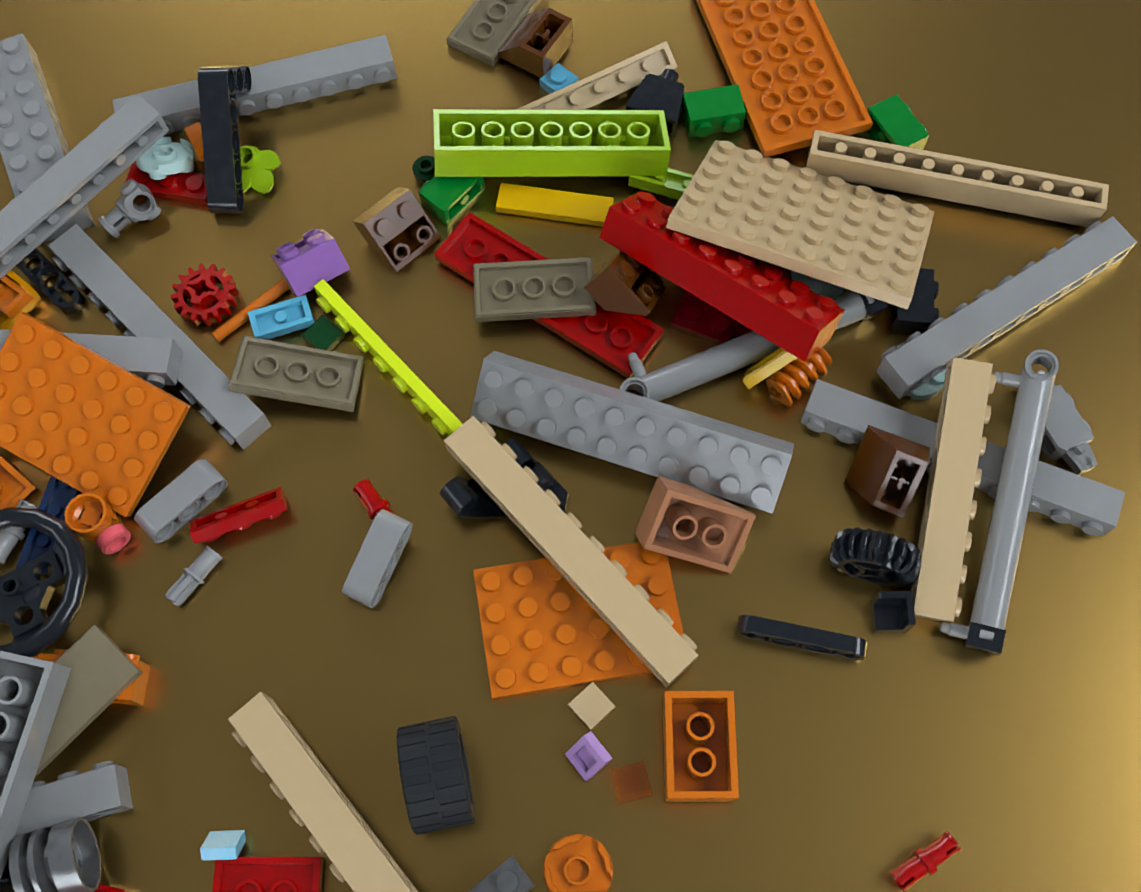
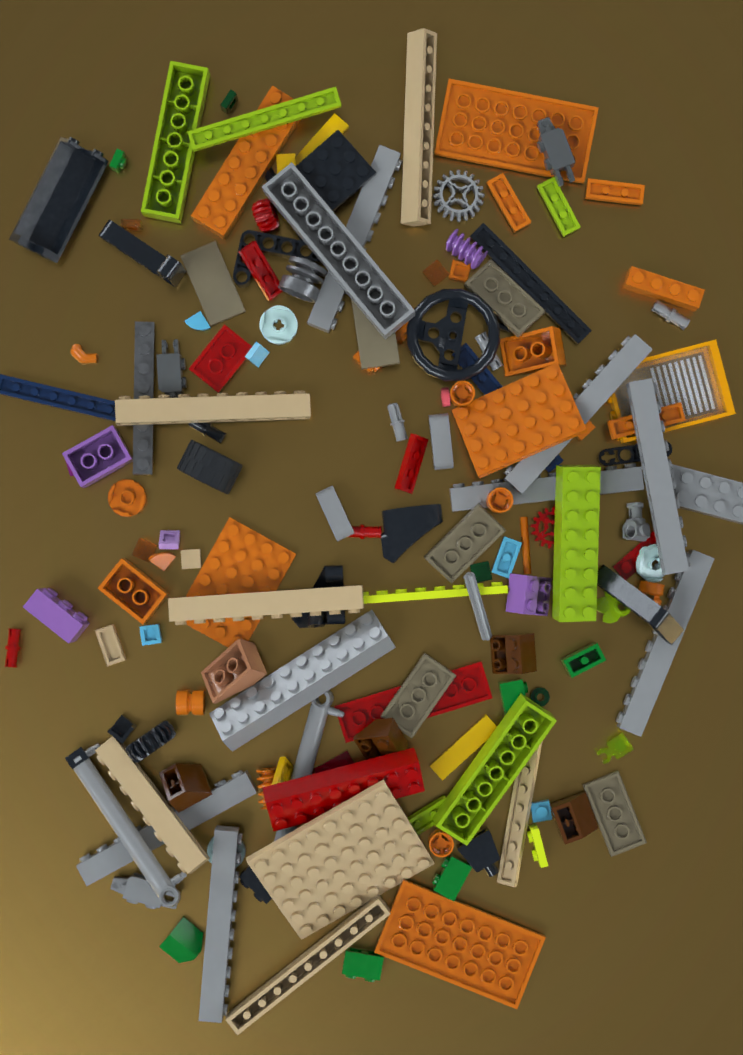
camera: 125 degrees right, 20 degrees up
black beam [736,615,867,660] -> none
none -> medium lavender brick [23,588,90,644]
none -> tan tile [95,624,126,667]
none -> medium azure plate [139,624,162,646]
none -> orange tile [148,552,176,571]
none -> green slope [159,916,204,963]
none -> orange wheel [176,690,206,715]
none -> black axle [189,423,226,443]
none -> light aqua plate [259,305,298,345]
none -> black panel [381,504,443,563]
none -> orange wheel [428,828,454,857]
none -> light grey axle [463,572,492,641]
none -> orange wheel [486,487,514,513]
none -> neon yellow plate [527,823,548,868]
none -> lime brick [552,465,601,622]
none -> green brick [560,642,606,678]
none -> clear neon green plate [597,732,634,764]

